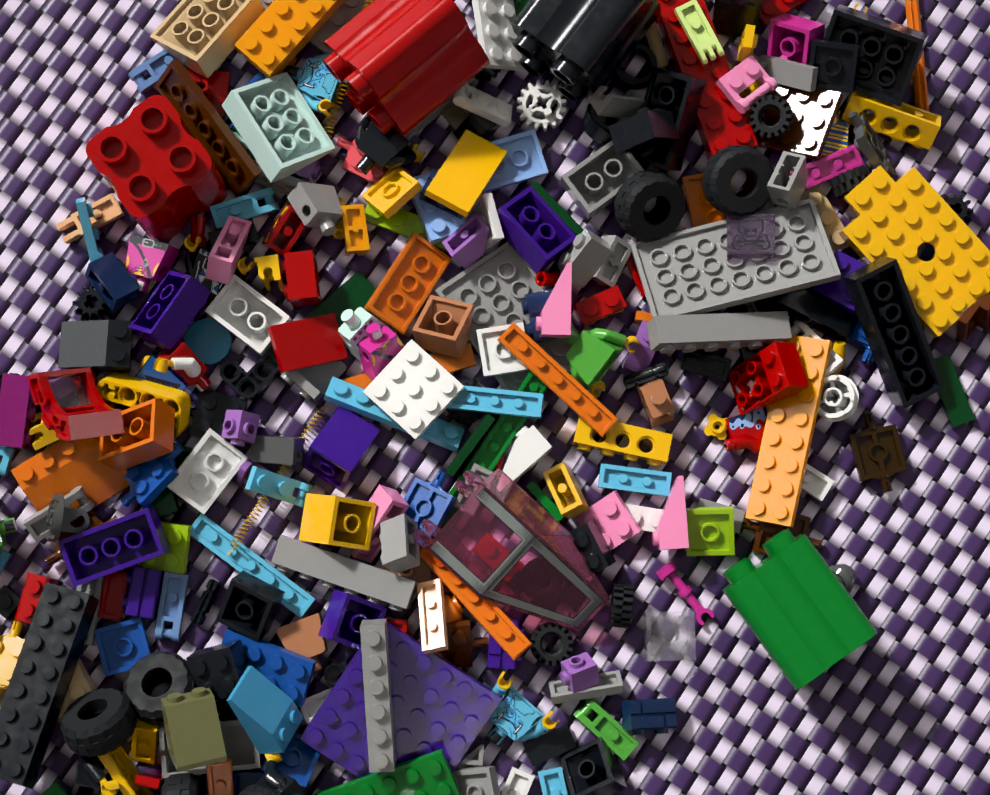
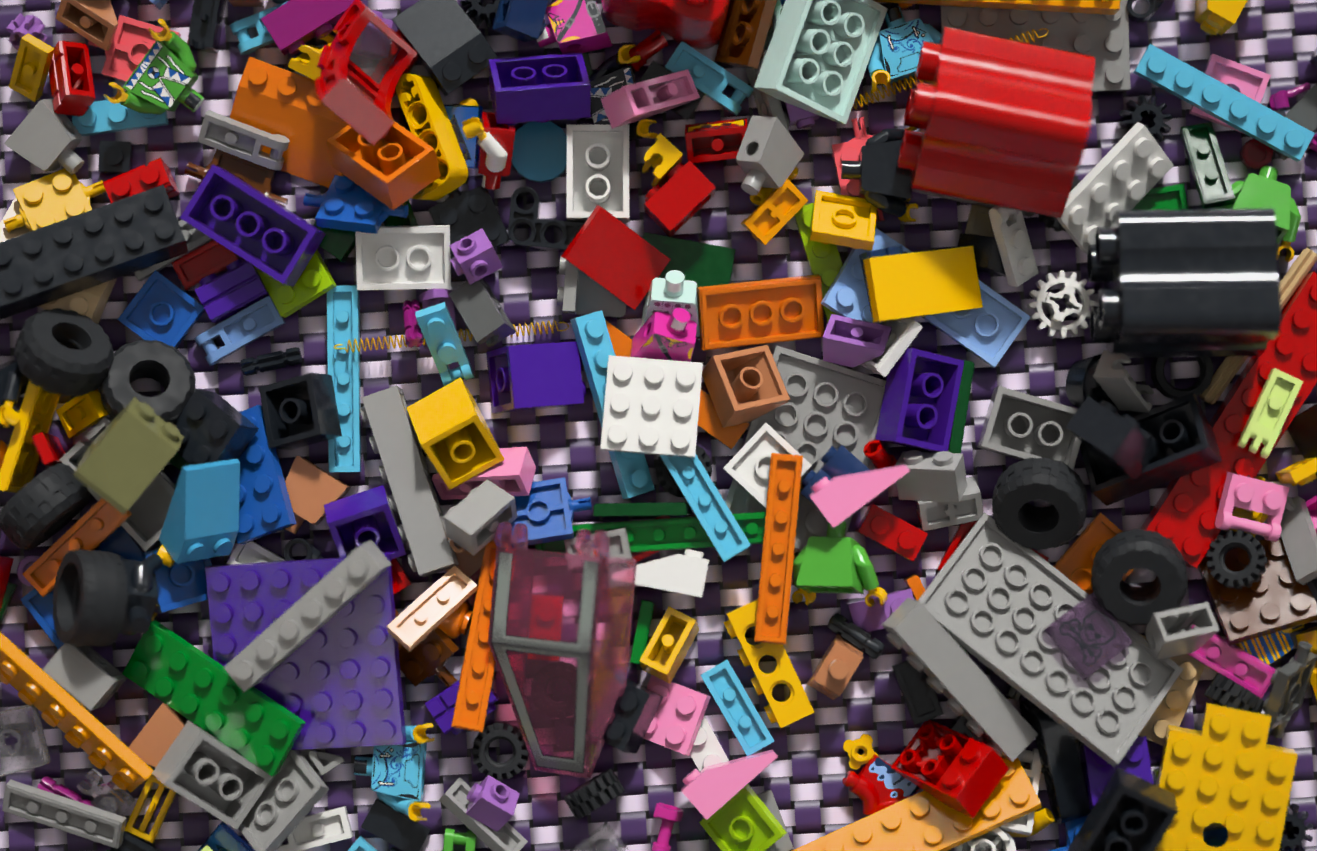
camera: 55 degrees right, 5 degrees up
dark grey tile [46,493,90,542] -> none
none -> magenta axle [403,299,423,348]

